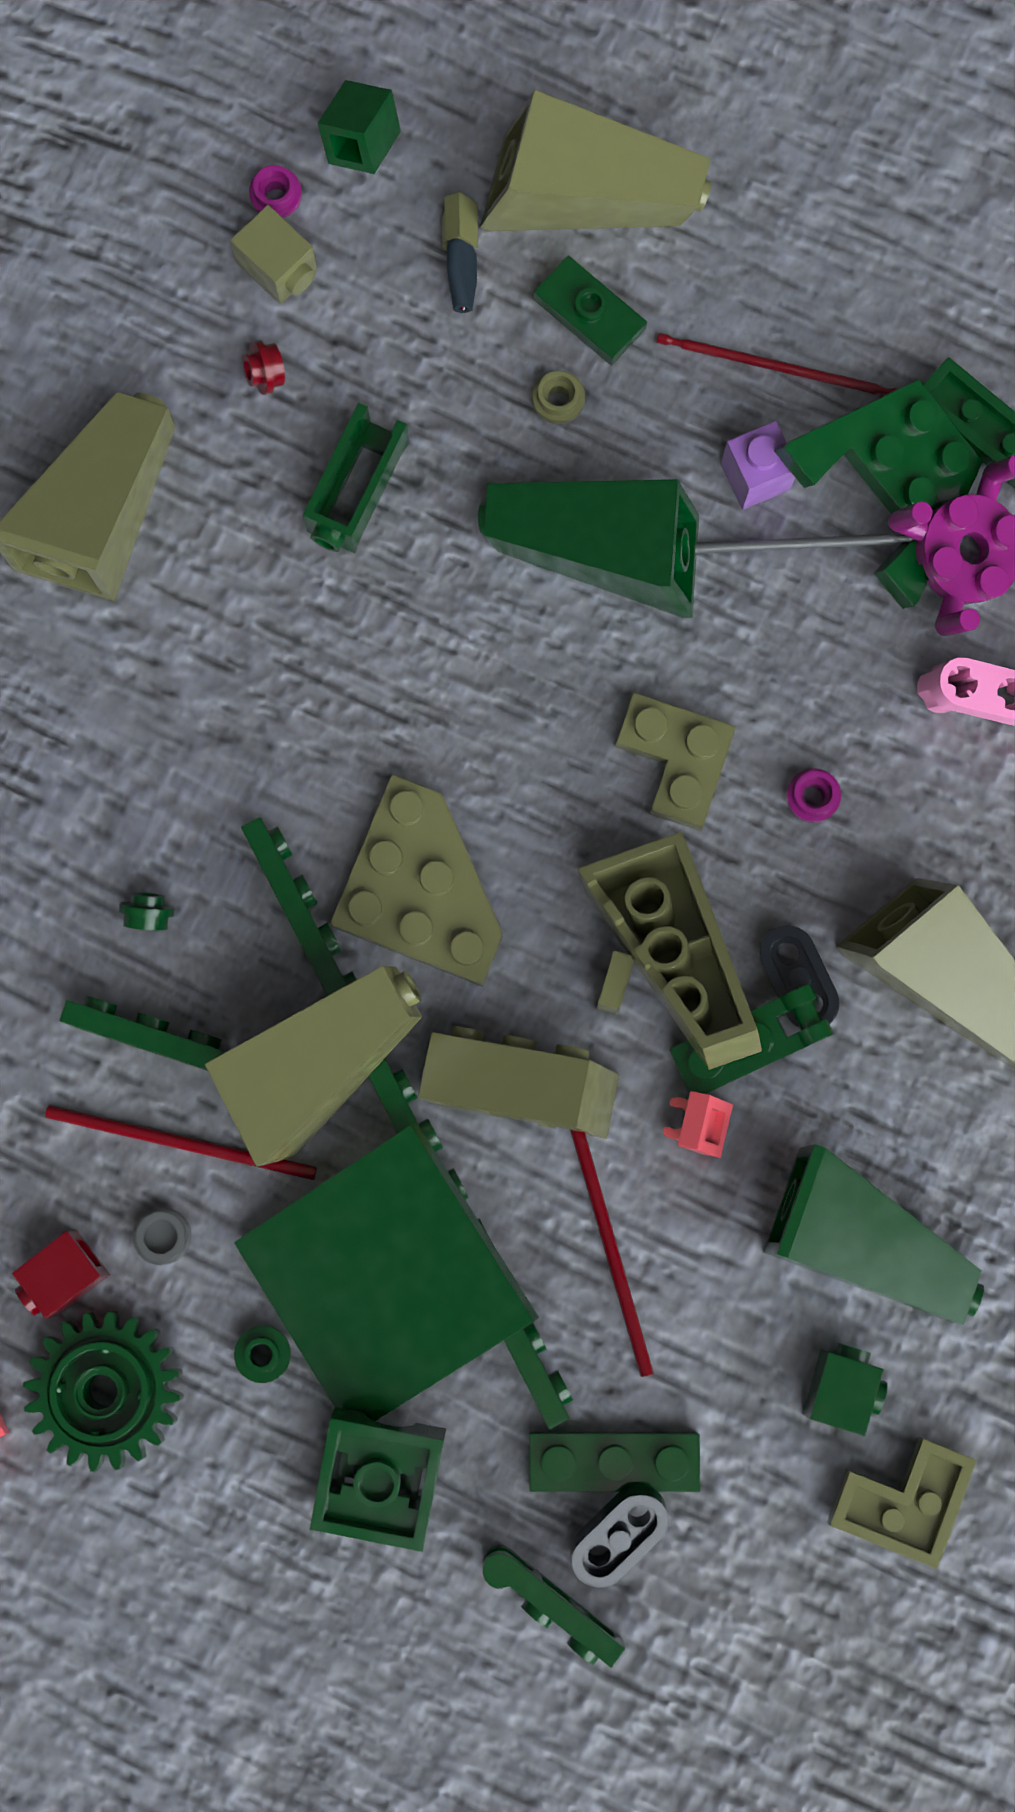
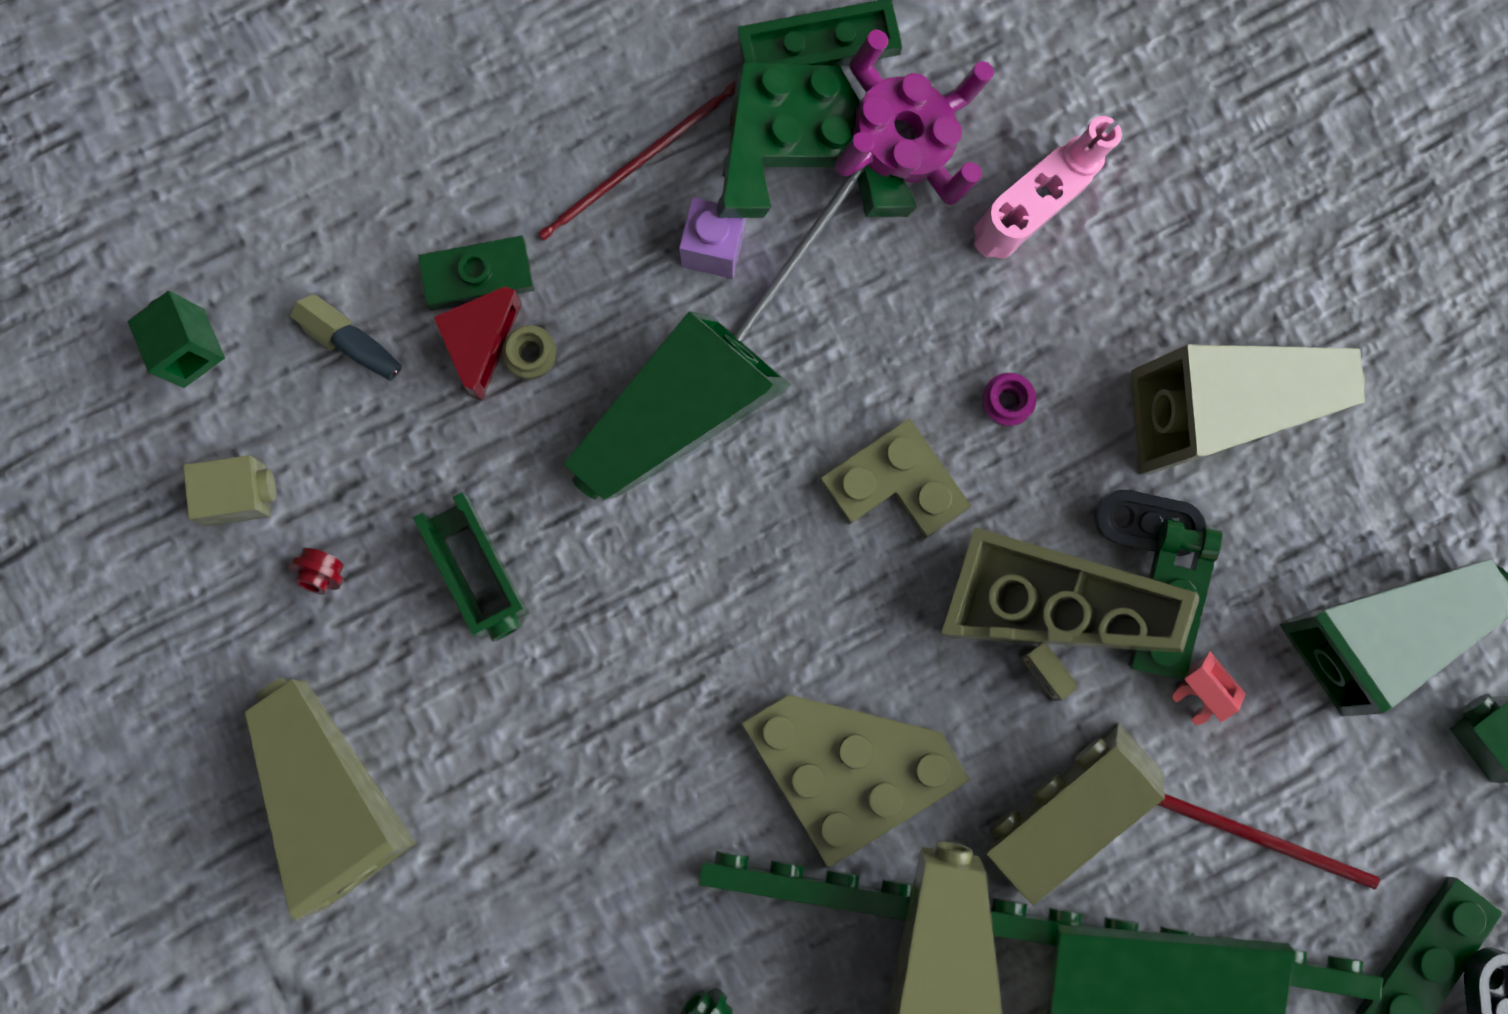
camera: 55 degrees left, 0 degrees up
magenta plate [249,165,302,218] -> none
olive slope [480,90,712,231] -> none
none -> dark red slope [434,287,522,401]

